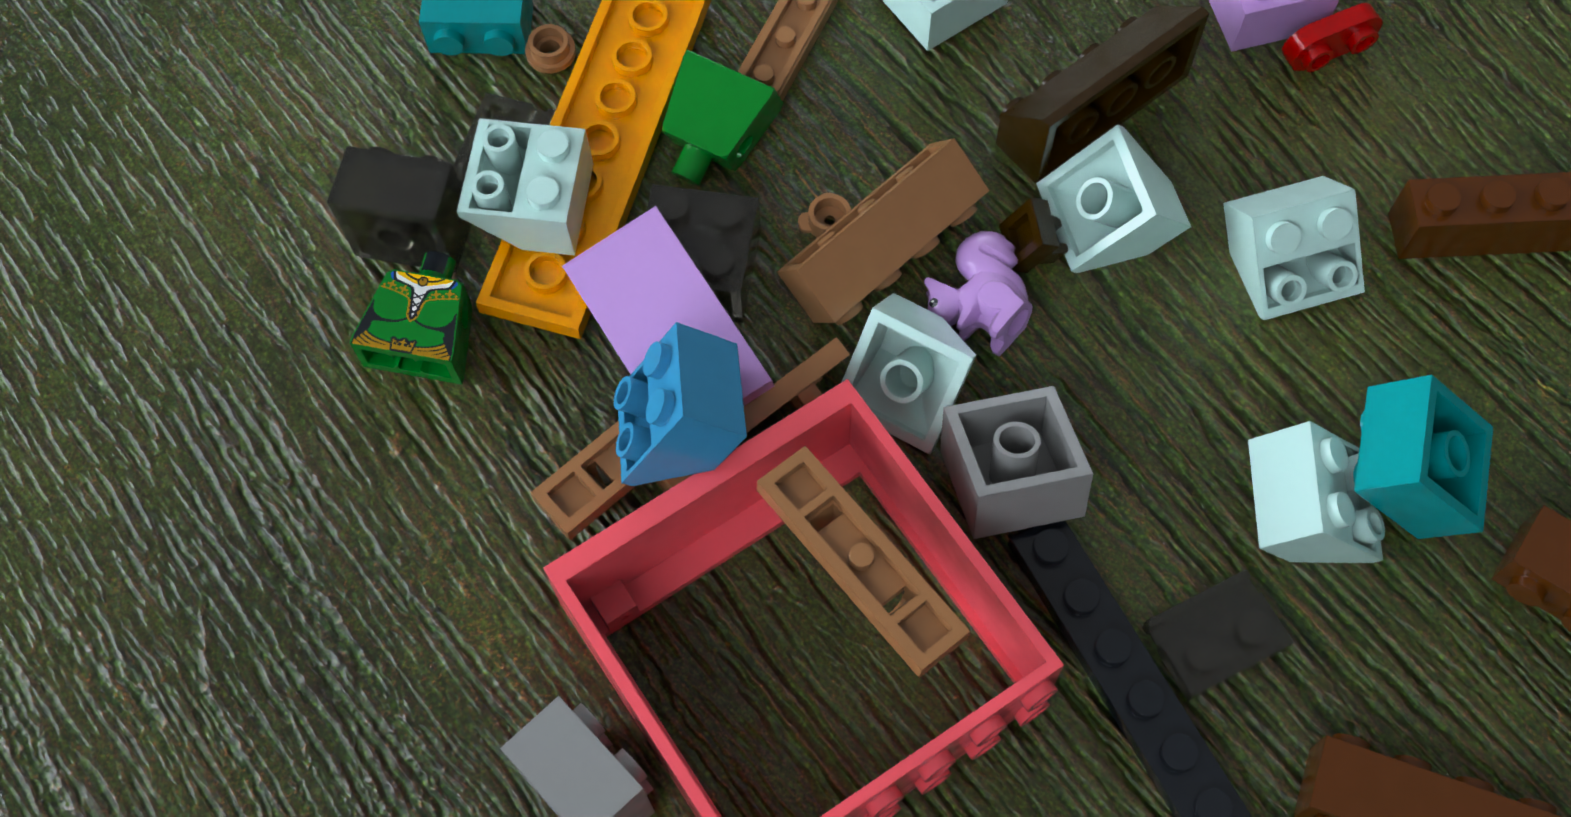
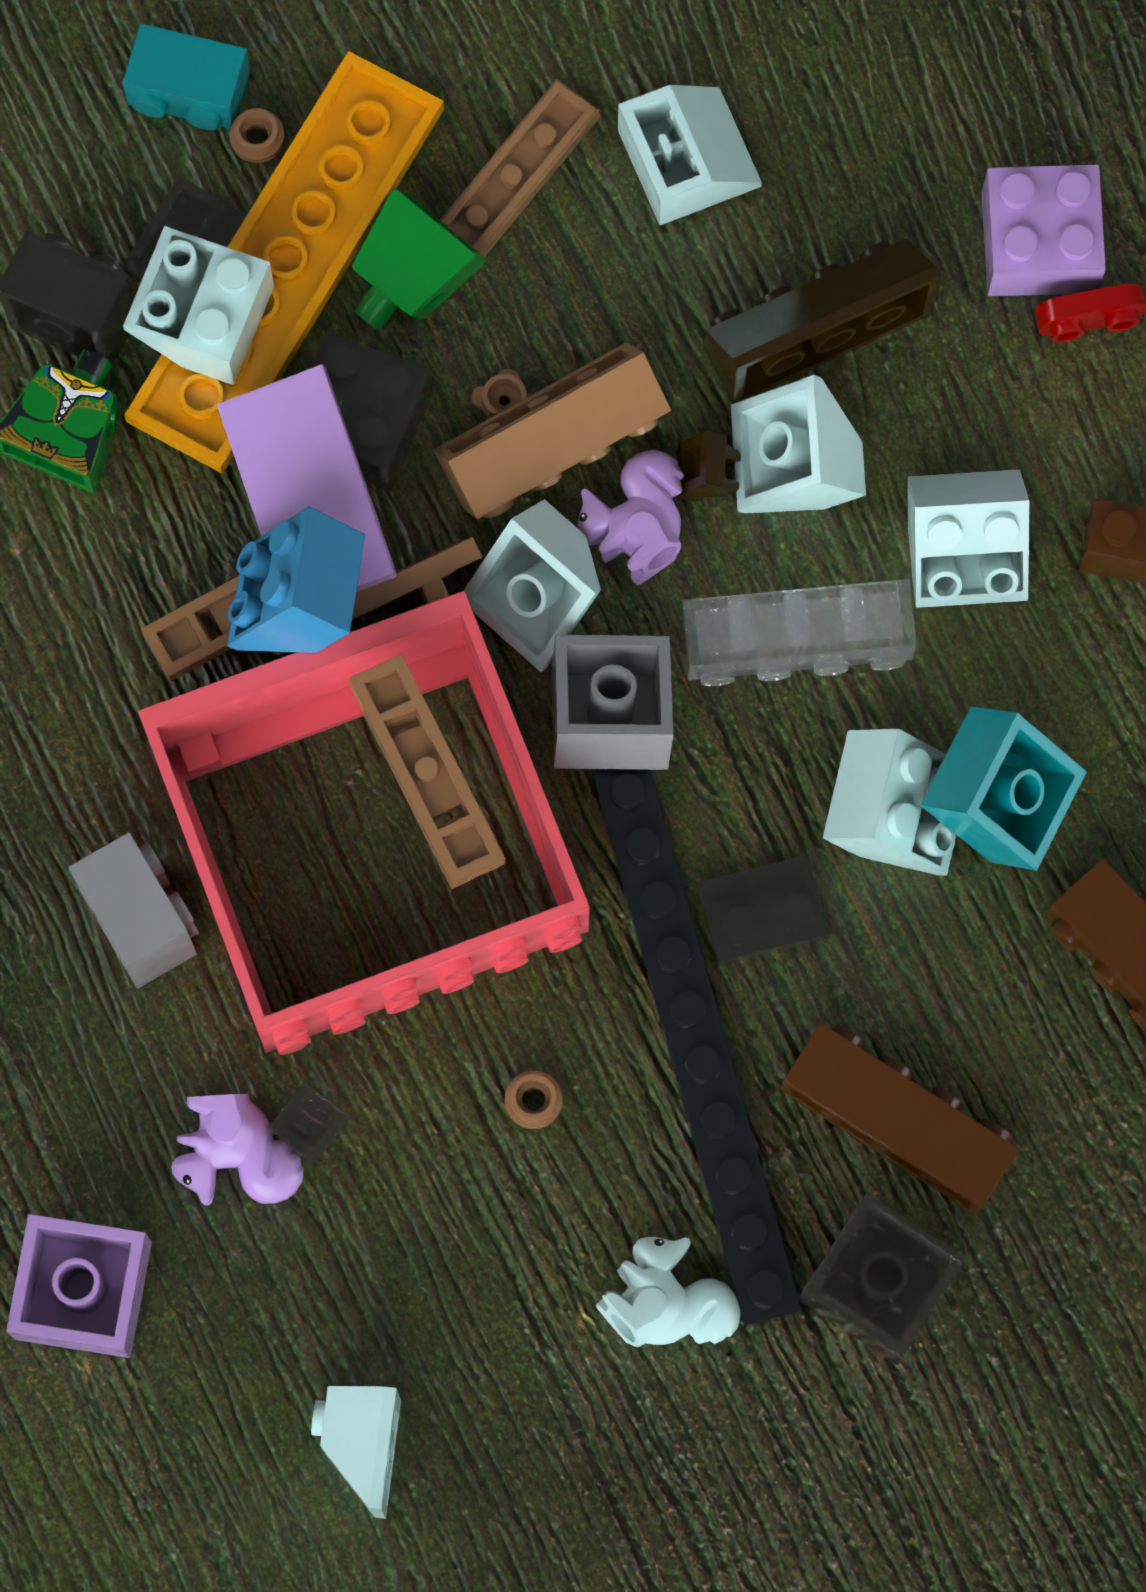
camera: 10 degrees right, 10 degrees up
none -> clear brick [681,579,917,686]

